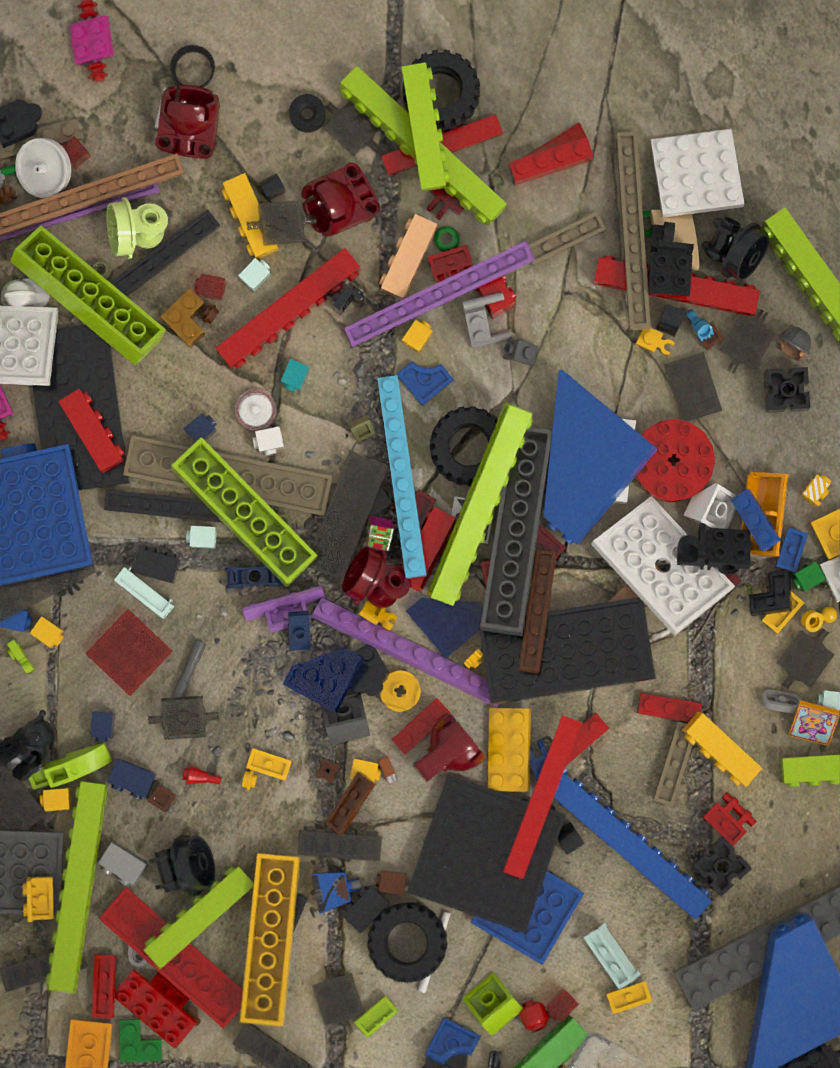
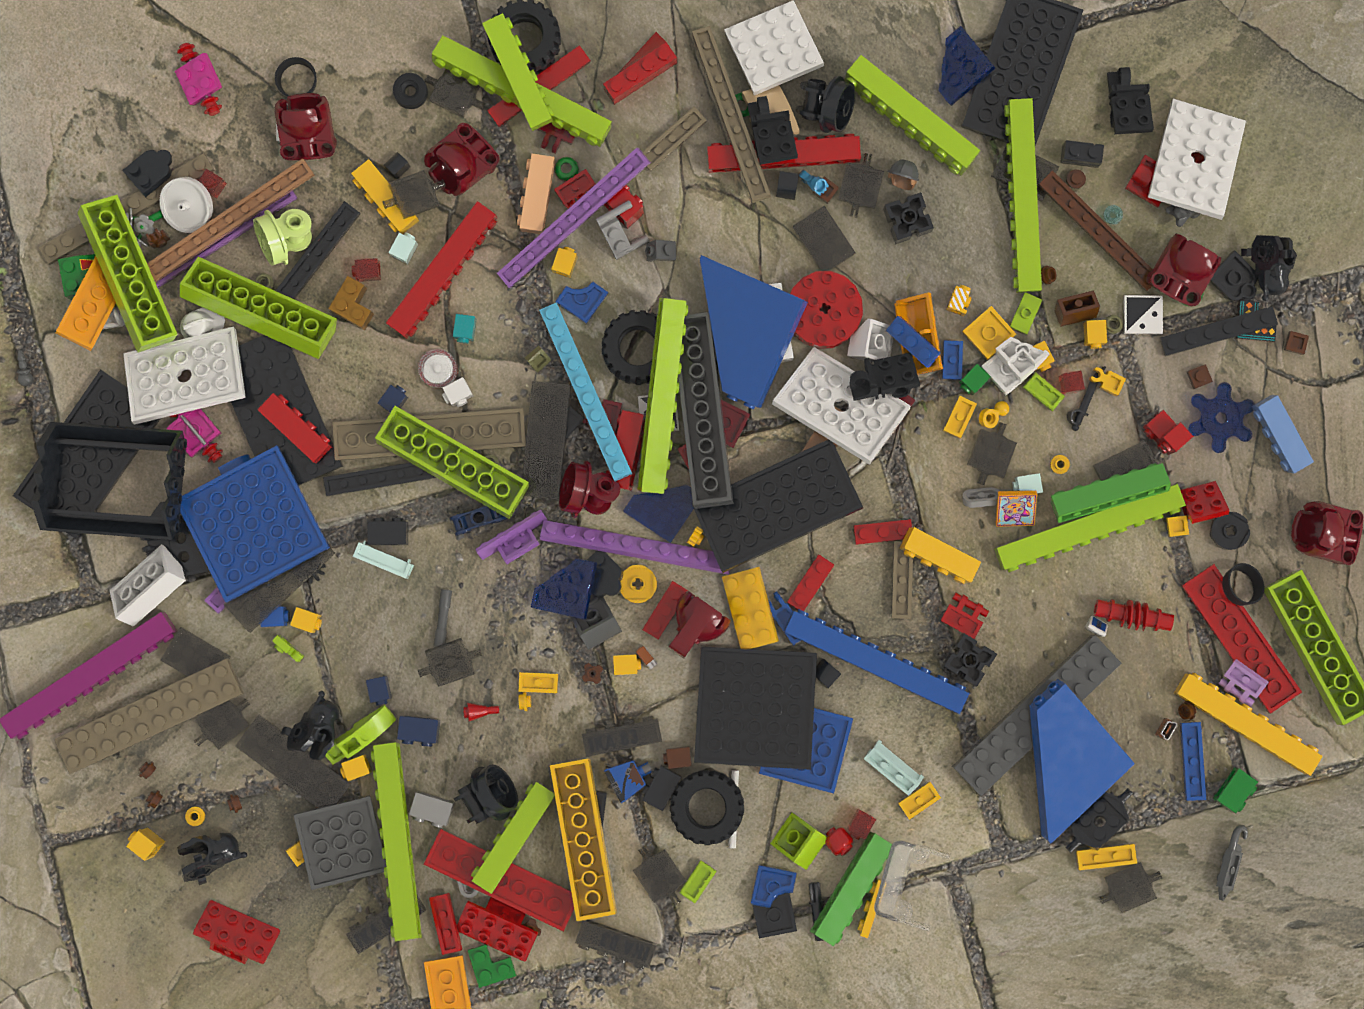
camera: 15 degrees left, 0 degrees up
yellow bracket [23,876,54,922] -> none
clear red plate [85,609,173,696] -> none
reddish brown plate [148,784,176,812] -> none
light aqua brick [186,526,217,549] -> none
reddish brown plate [201,304,219,324] -> none
dark blue plate [288,610,310,651] -> none
reddish brown plate [325,772,376,836] -> none
black bracket [332,286,365,316] -> none
yellow plate [359,599,398,630] -> none
piece [365,516,394,551] -> none
red tile [503,715,582,879] -> none
reddish brown tile [518,549,557,674] -> none
yellow plate [636,328,674,356] -> none
black tile [749,570,792,616] -> none

